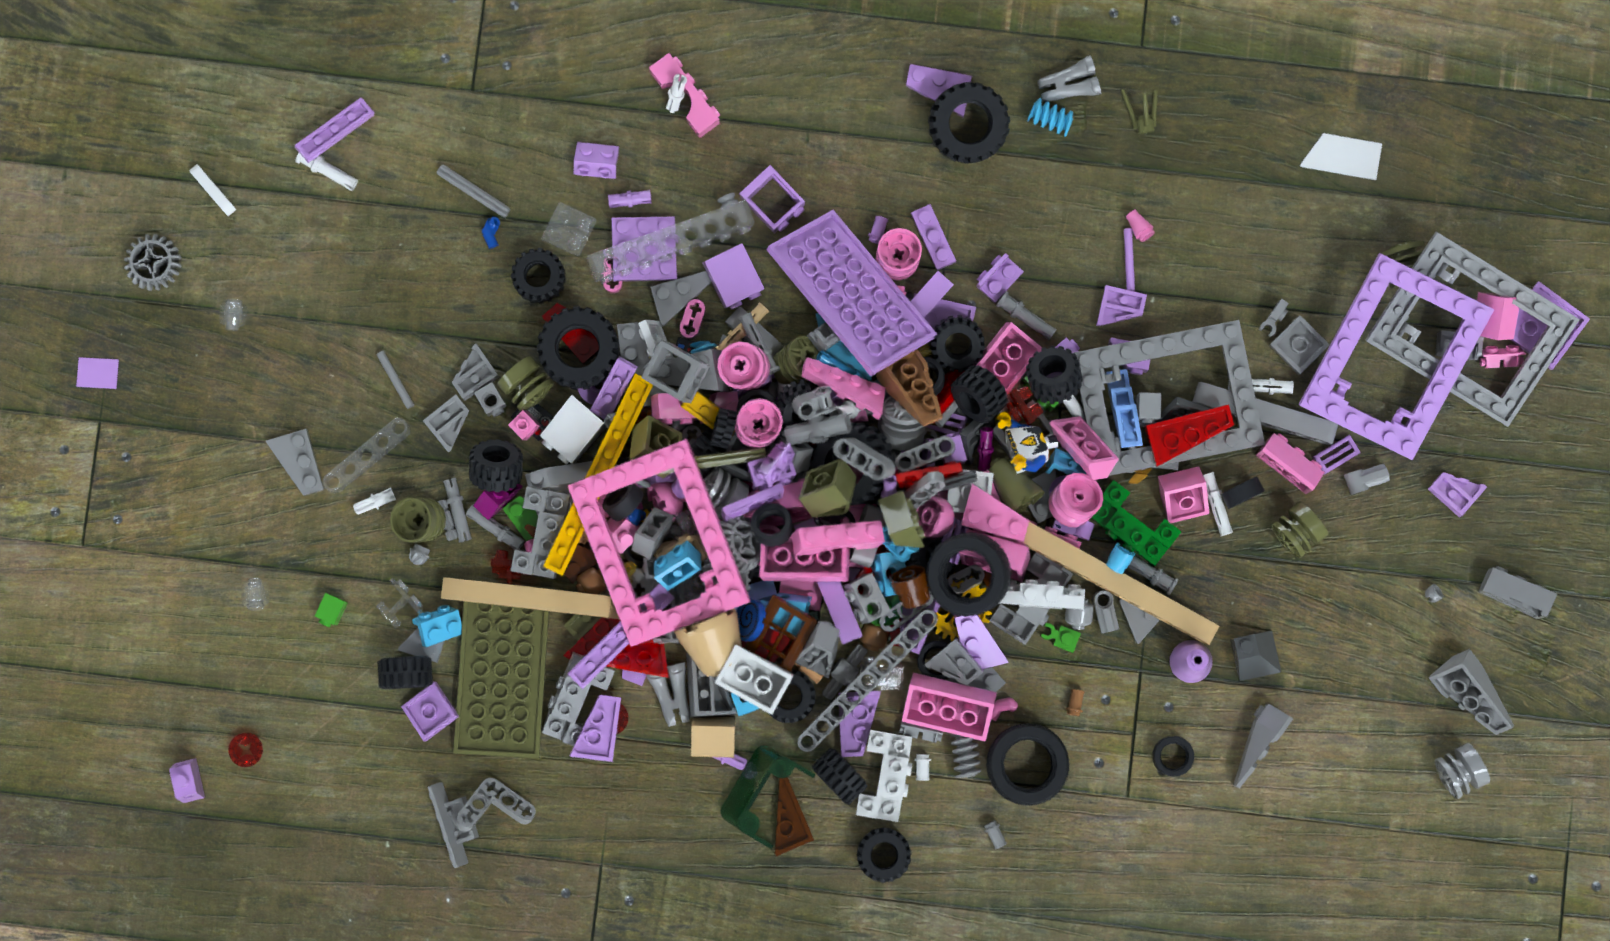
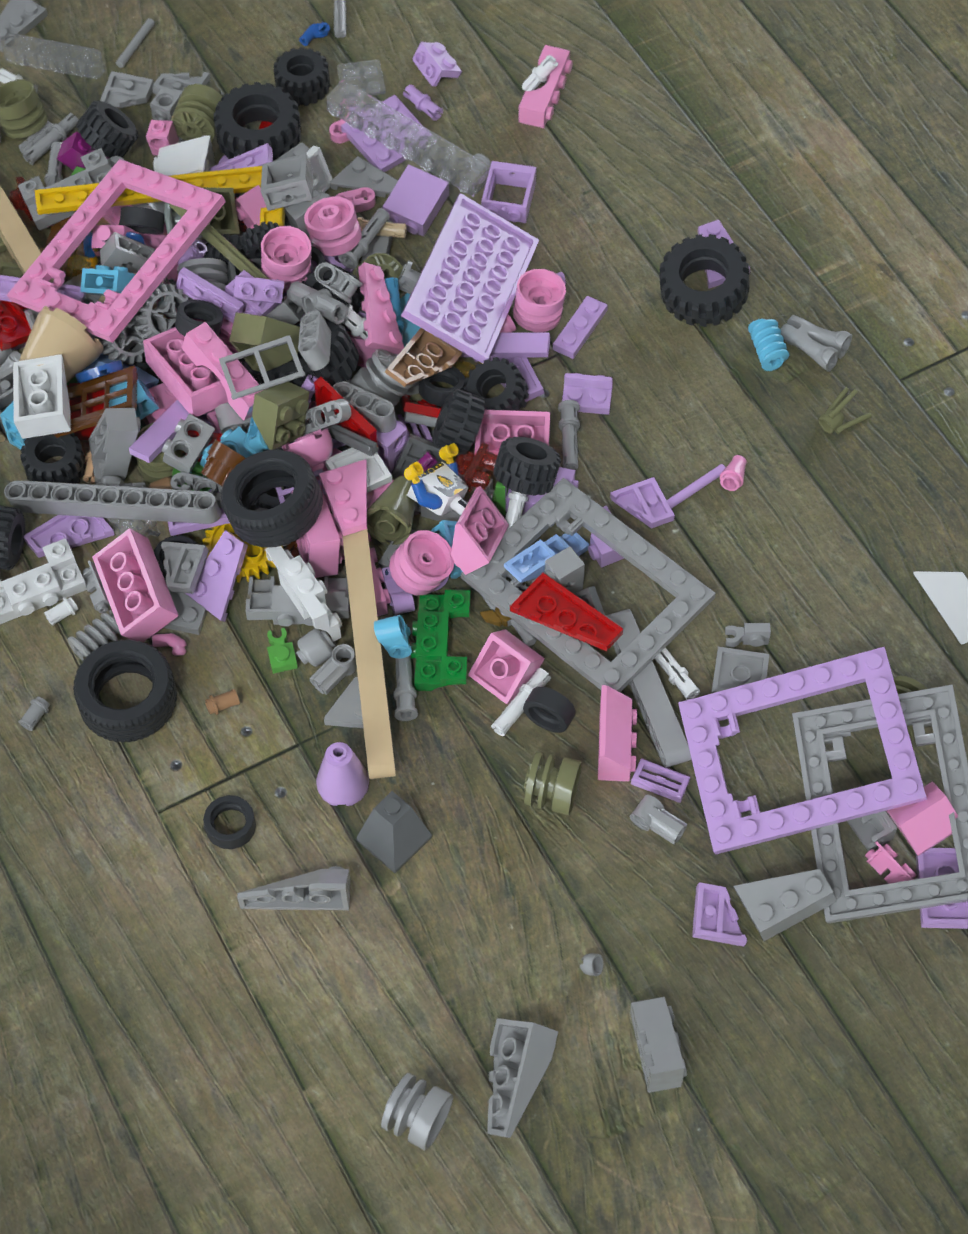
camera: 55 degrees right, 25 degrees down
none -> light grey window [219,335,305,400]
none -> light grey wedge [734,869,836,941]

